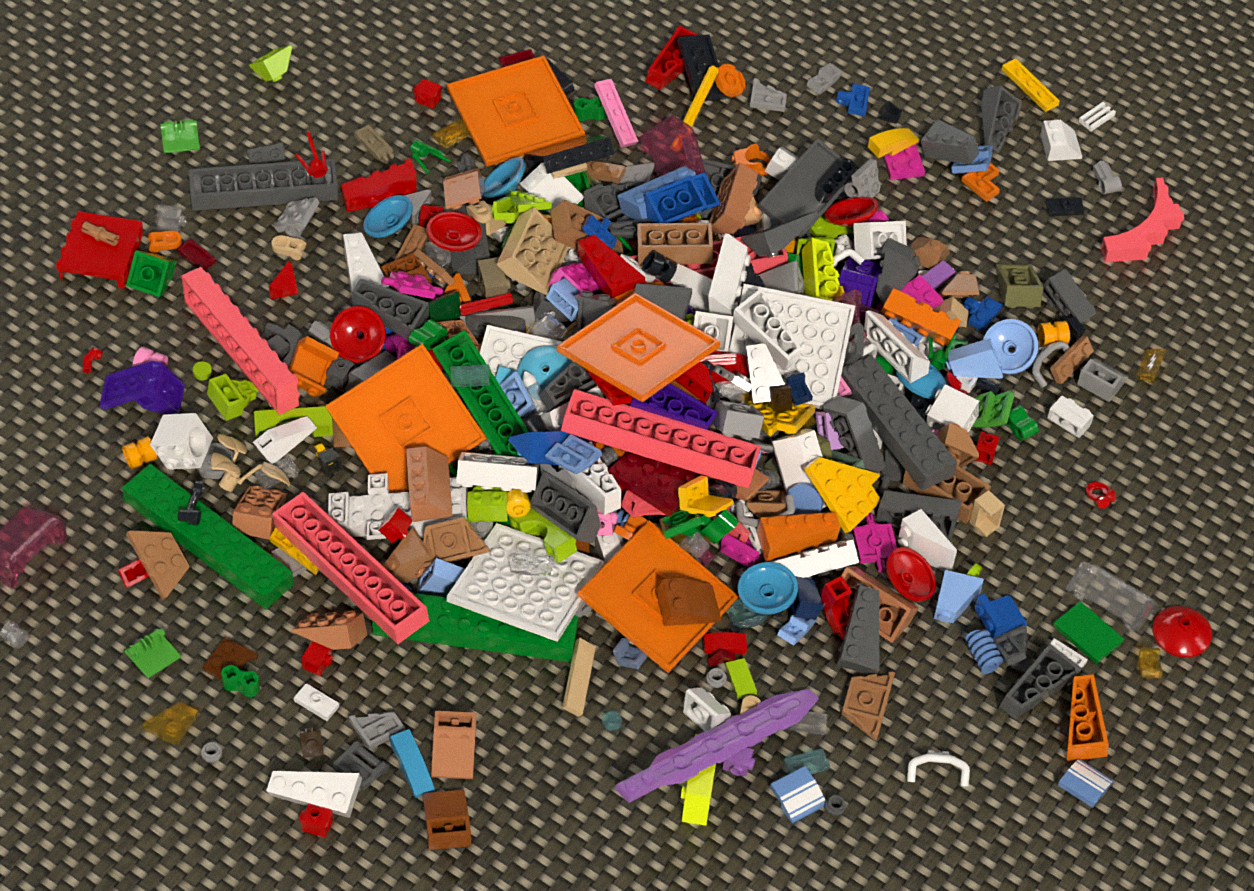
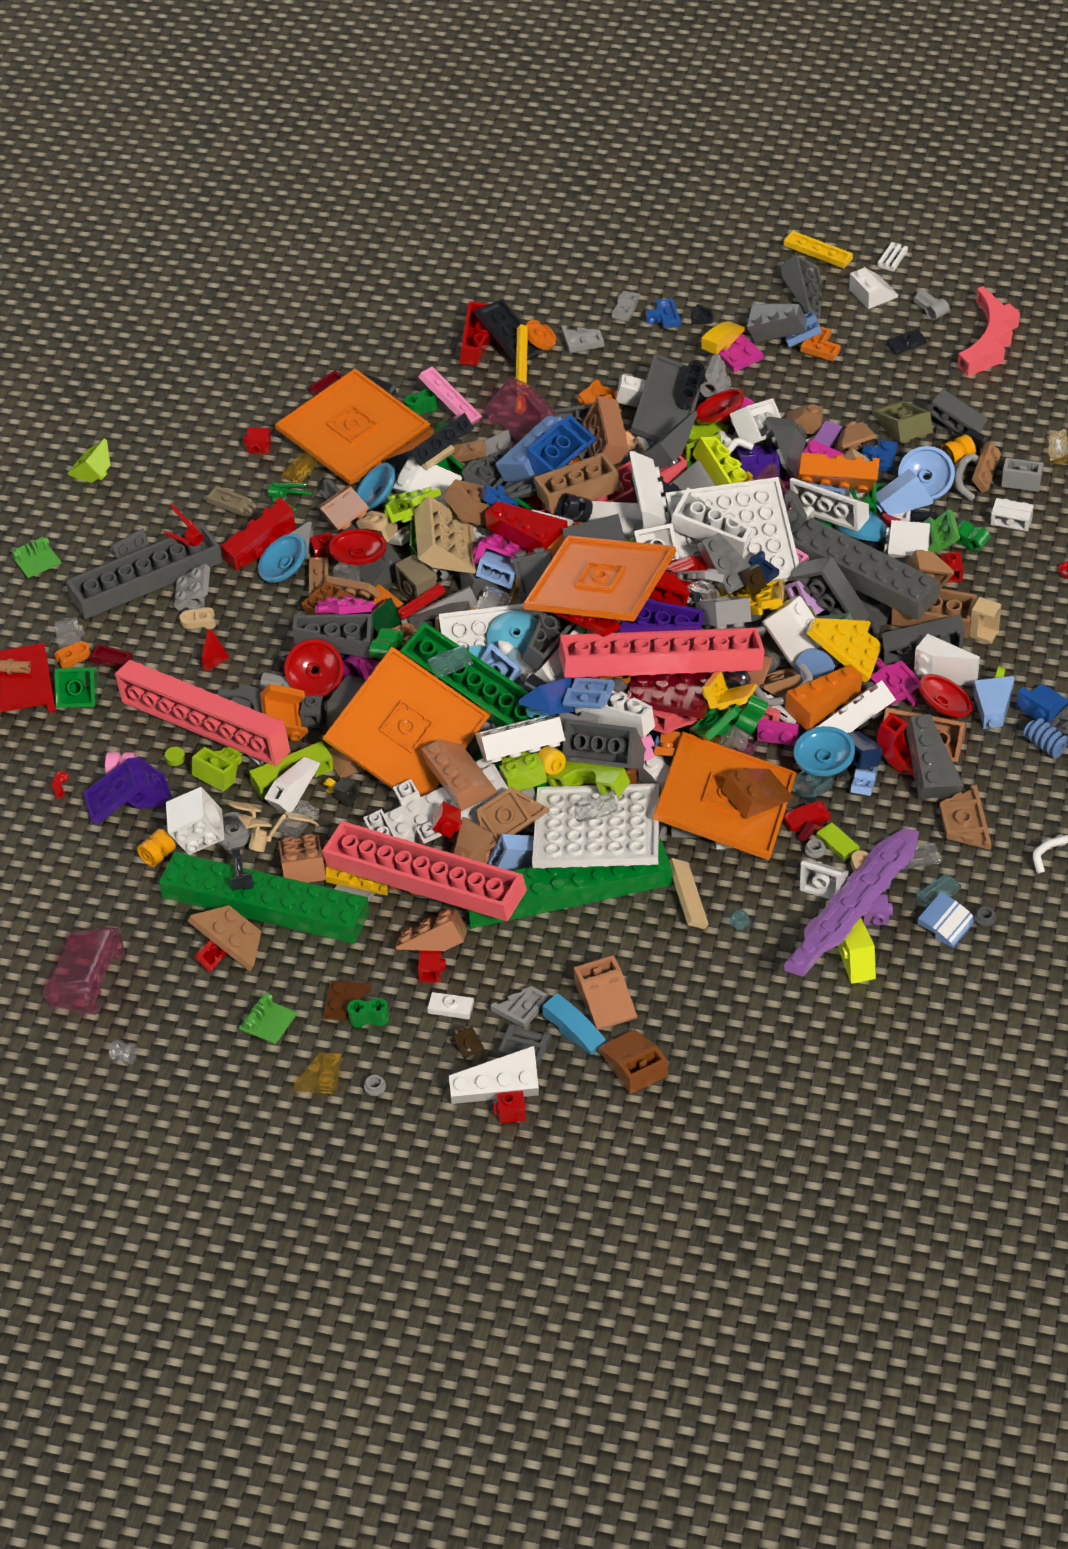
camera: 15 degrees left, 5 degrees down
white wedge [343,233,389,297] -> none
sand blue bracket [613,638,648,670] -> none

